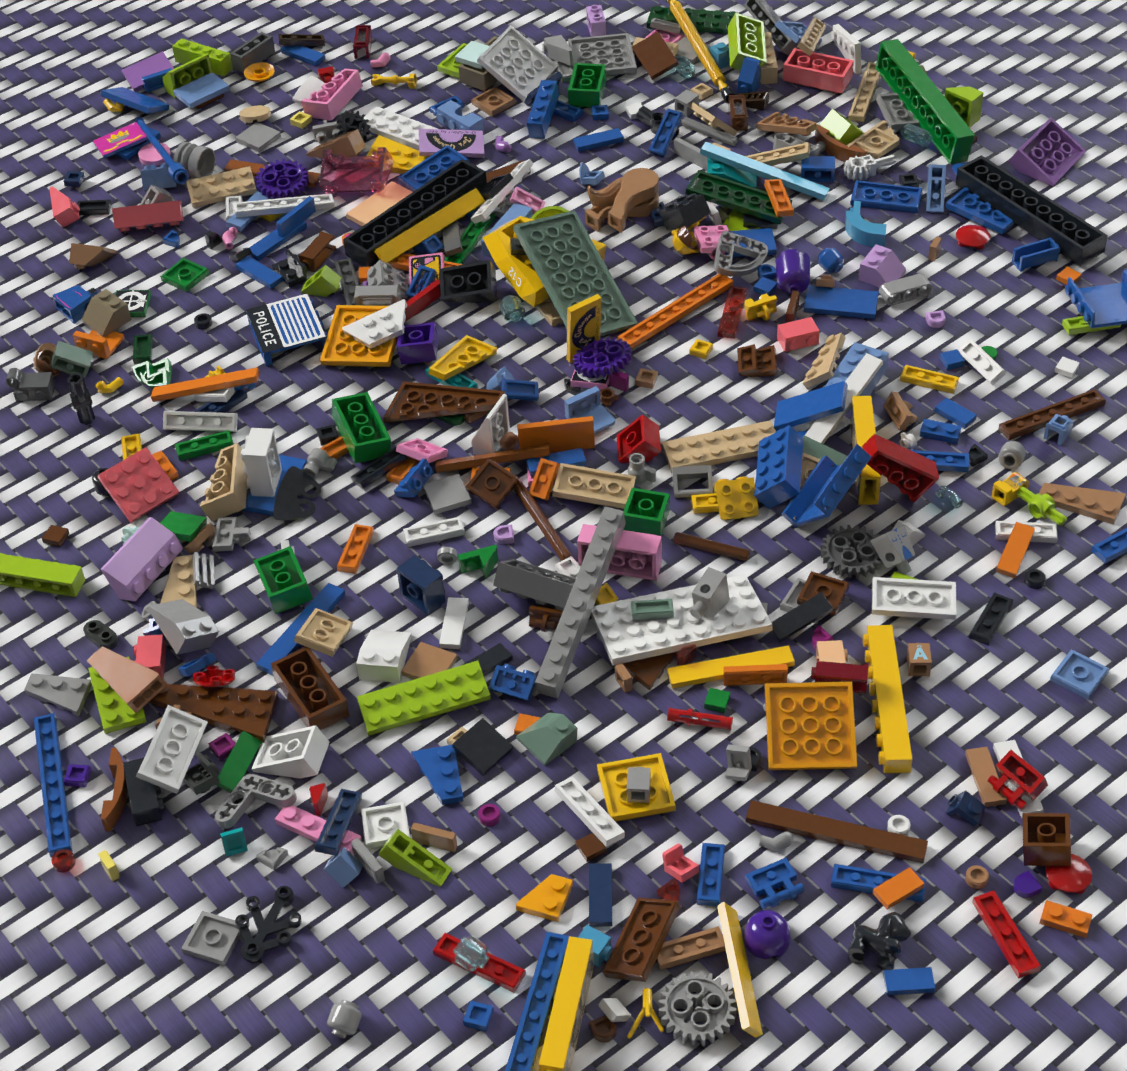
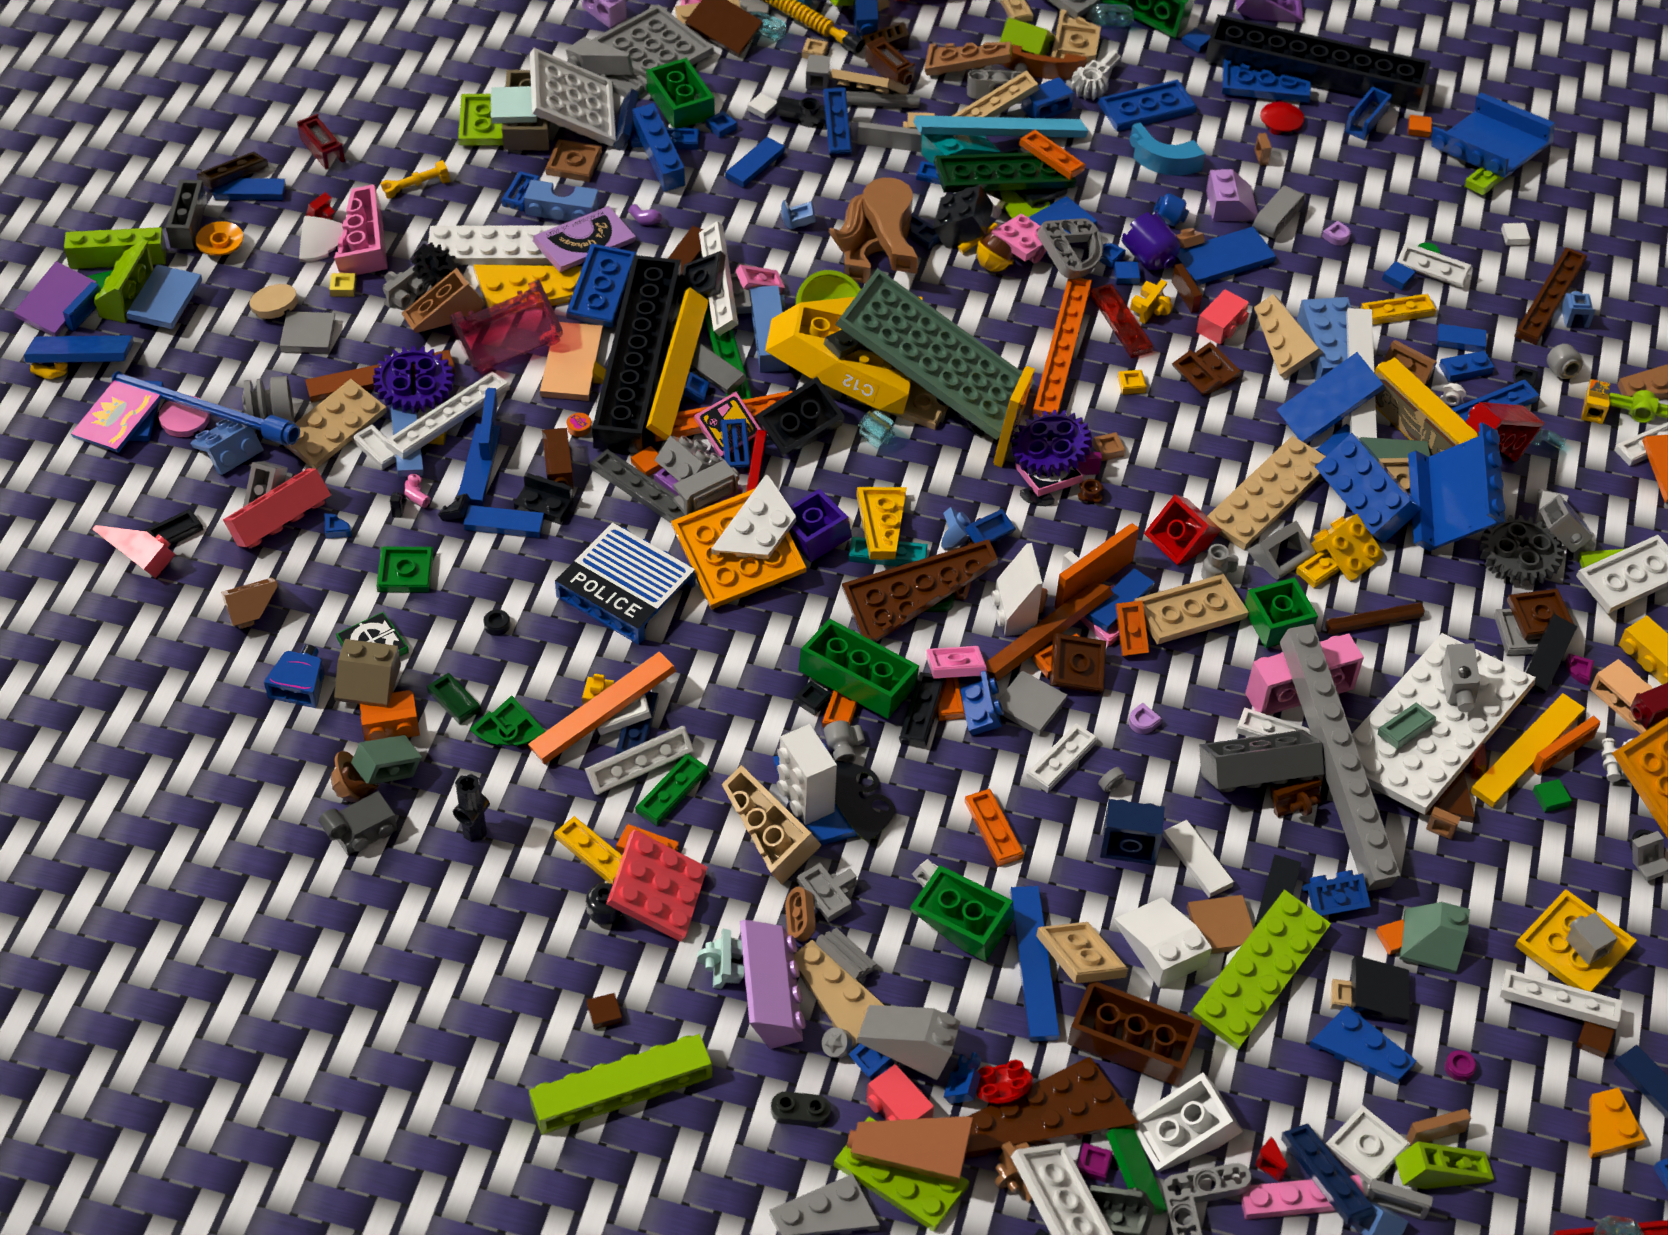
camera: 40 degrees left, 5 degrees up
dark blue plate [63,171,85,187] -> none
yellow arm [96,377,124,394] -> none
green tile [160,511,207,542] -> none
lime slope [301,265,342,297] -> none
bright pink arm [370,53,390,68] -> none
green slope [458,545,498,579] -> none
reddish brown axle [514,481,571,561] -> none
medium blue bracket [564,386,615,434] -> none
red pin [667,707,733,731] -> none
black tile [899,173,919,188] -> none
medium blue slope [926,164,946,213] -> none

